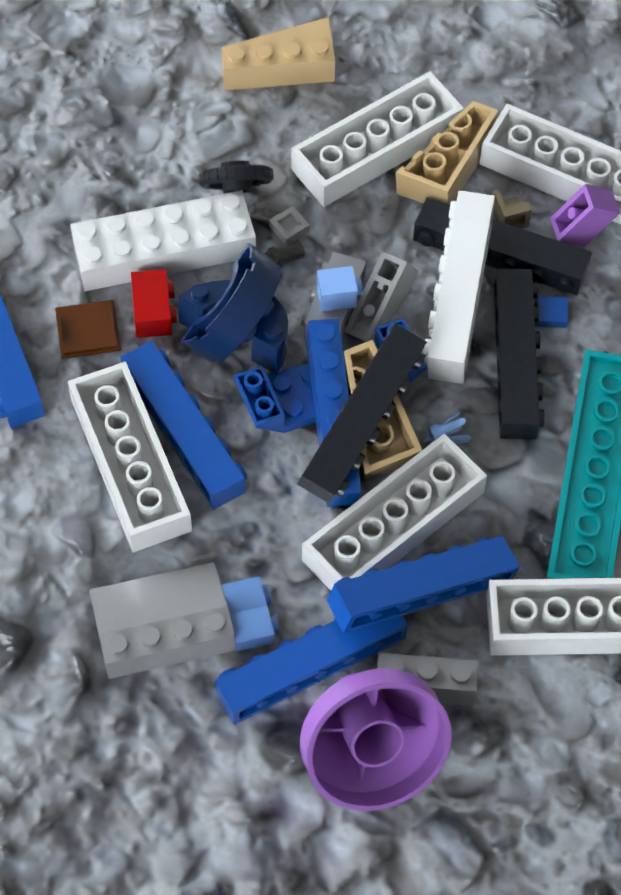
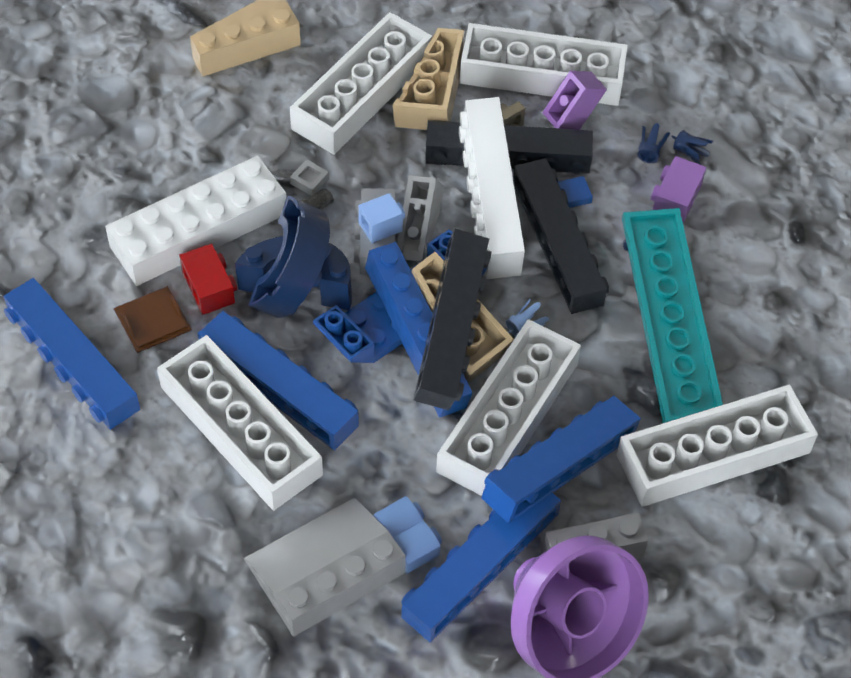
camera: 20 degrees left, 5 degrees down
black wheel [199,160,274,194] -> none

